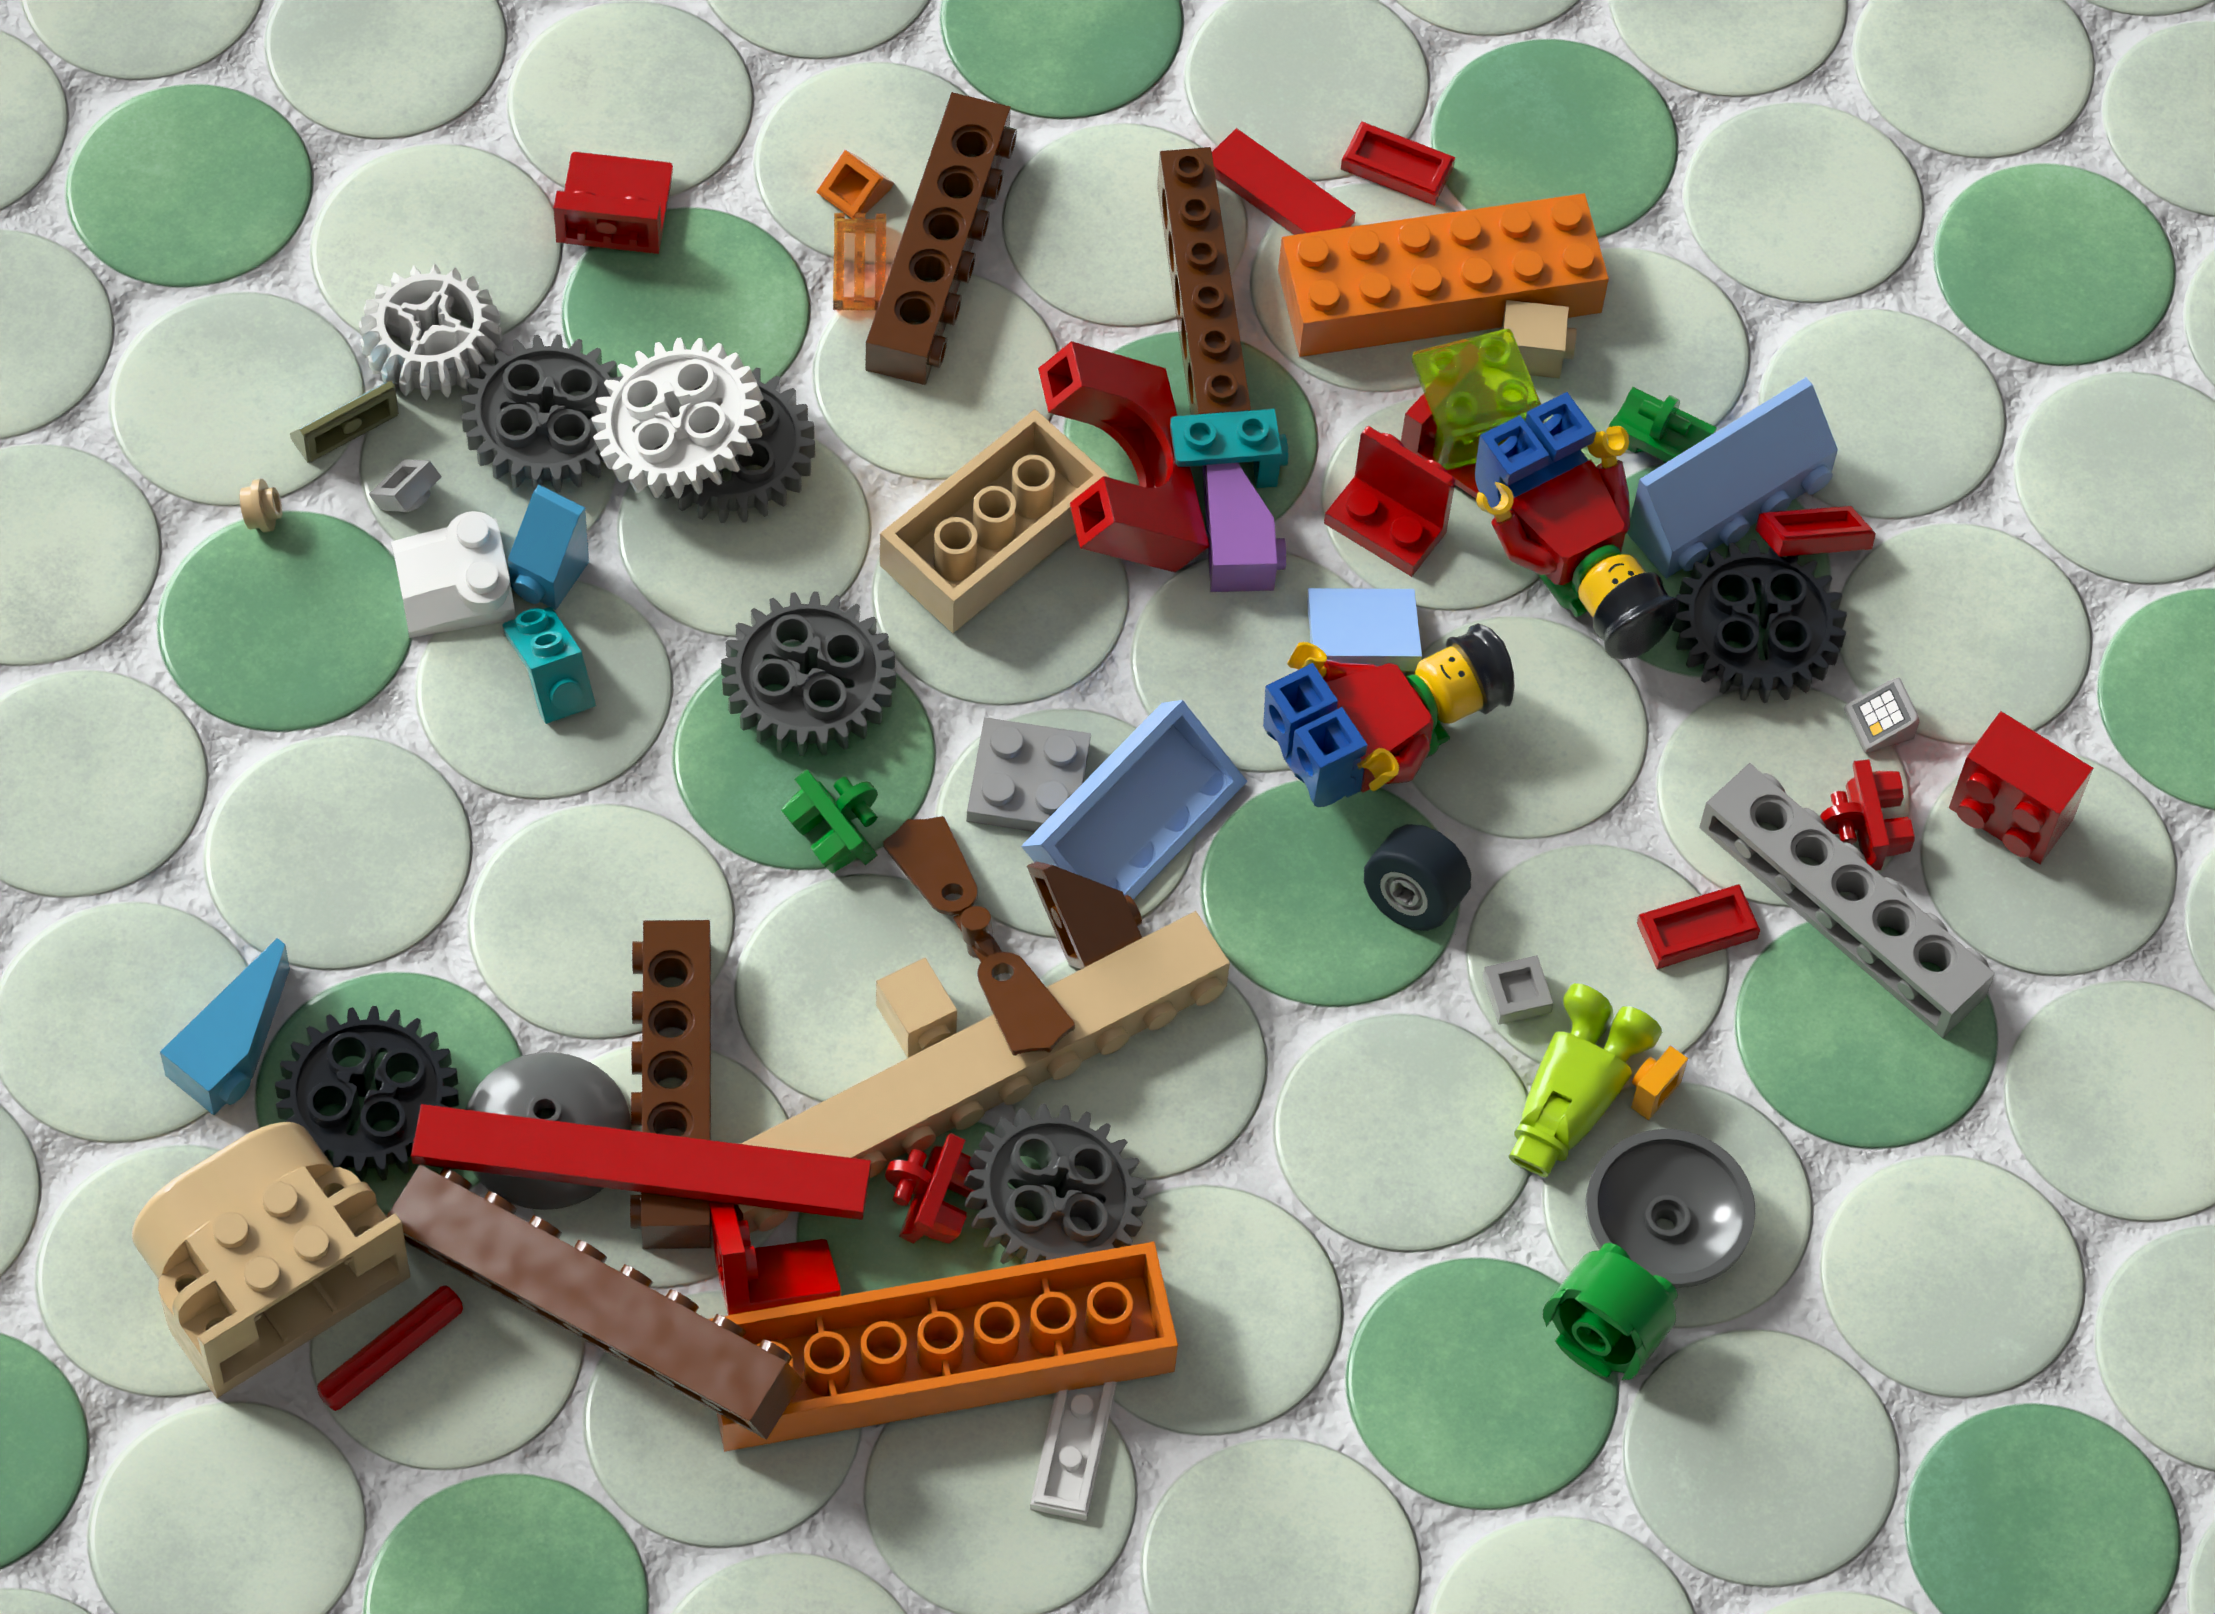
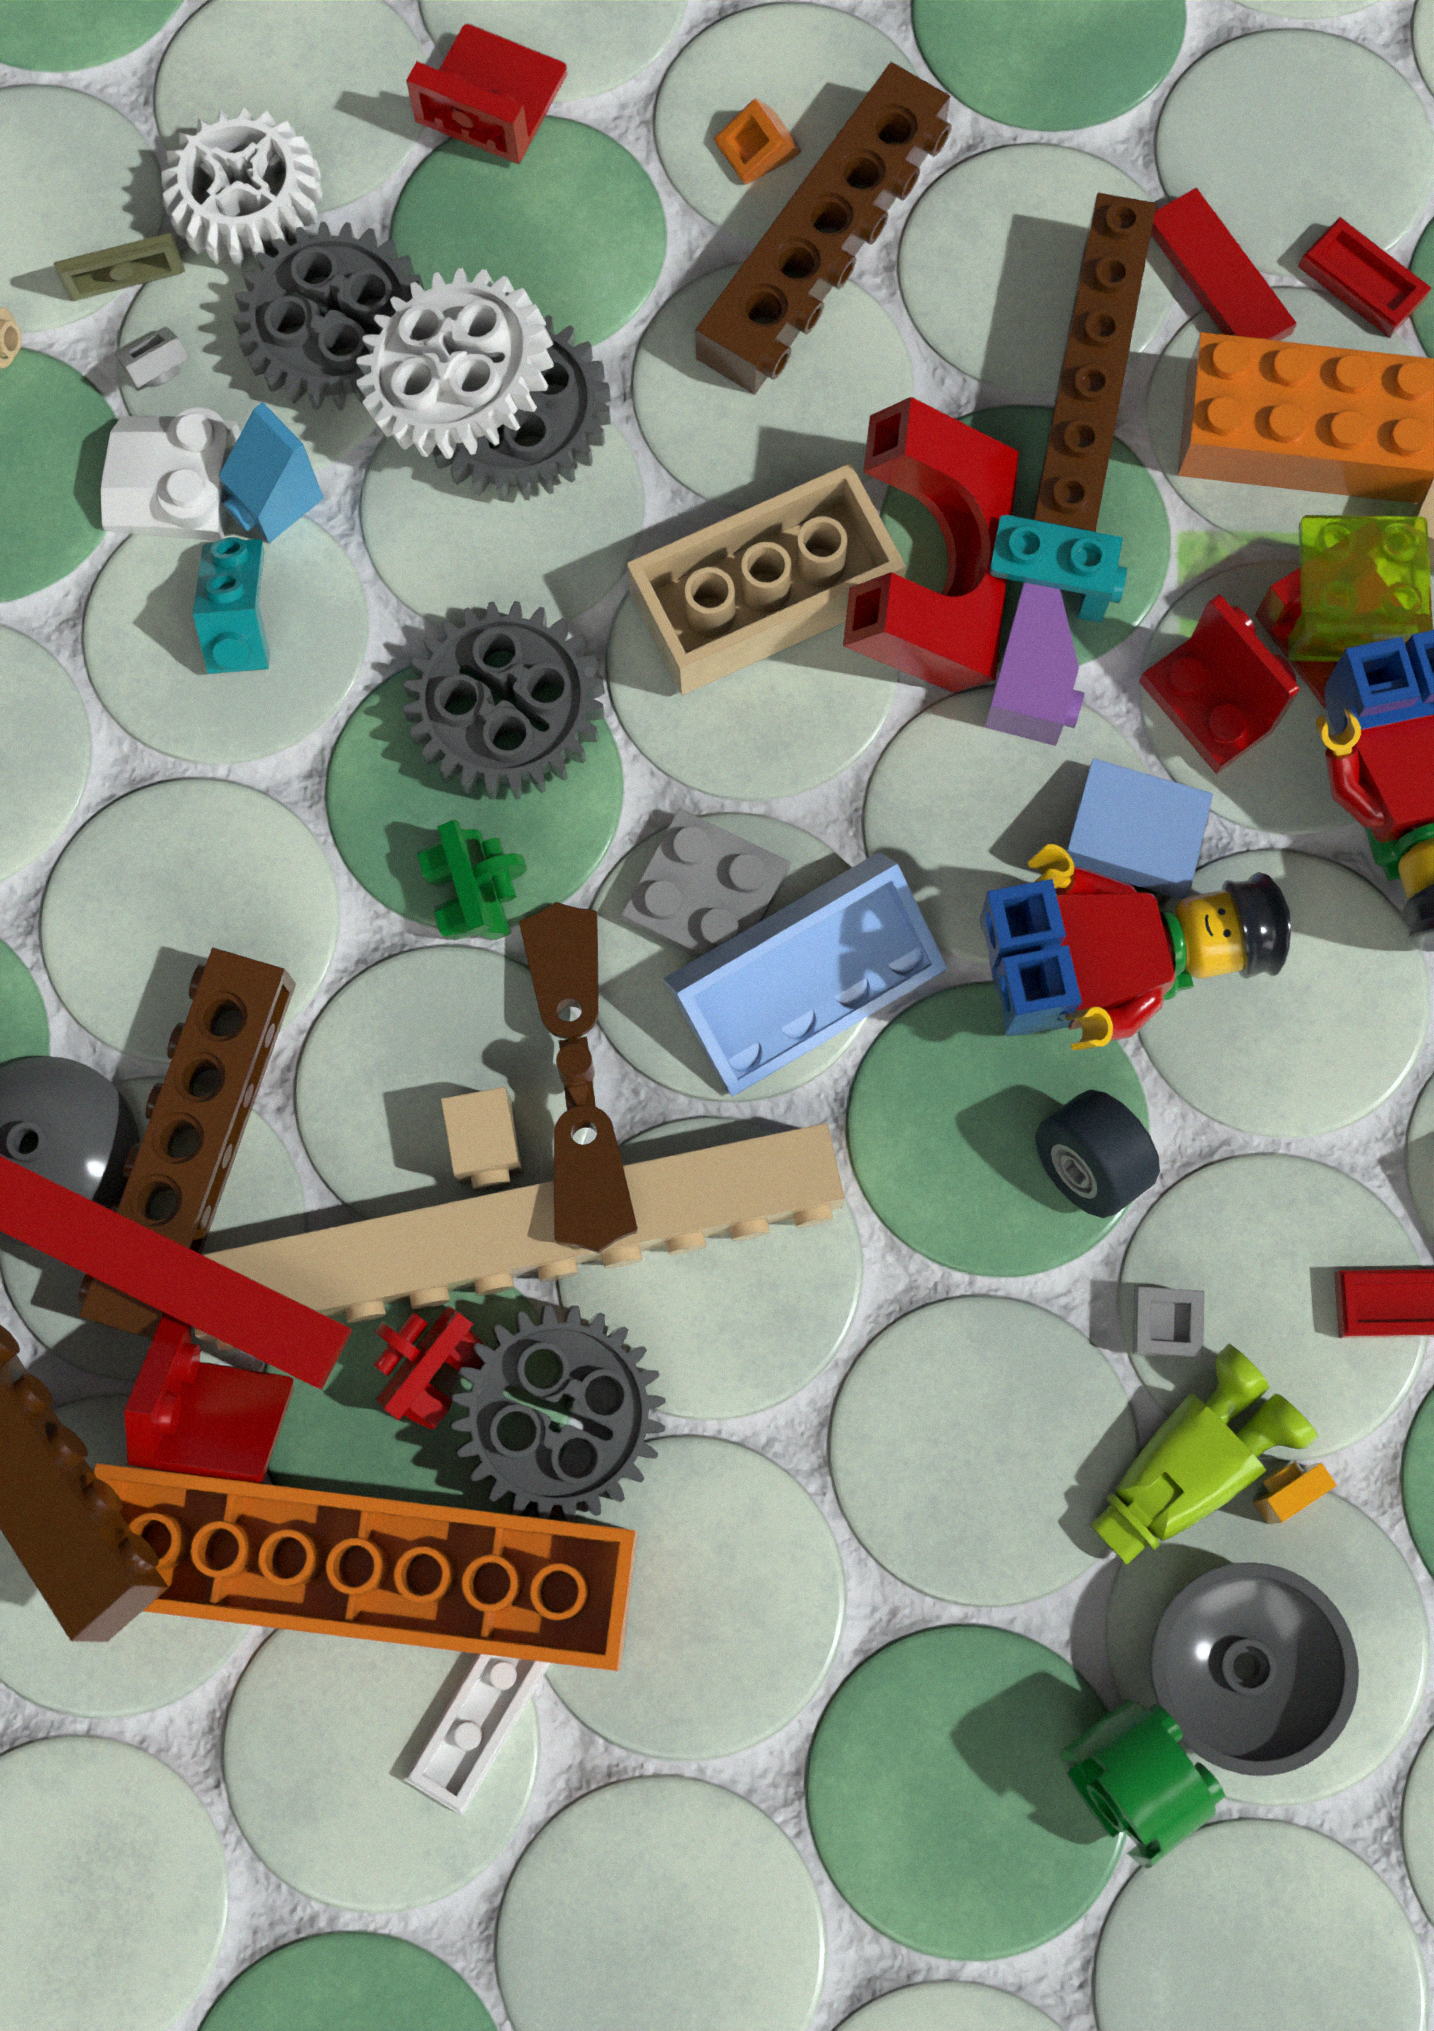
camera: 25 degrees right, 15 degrees up
clear orange tile [833,213,886,311] -> none
reddish brown slope [1027,861,1142,969] -> none

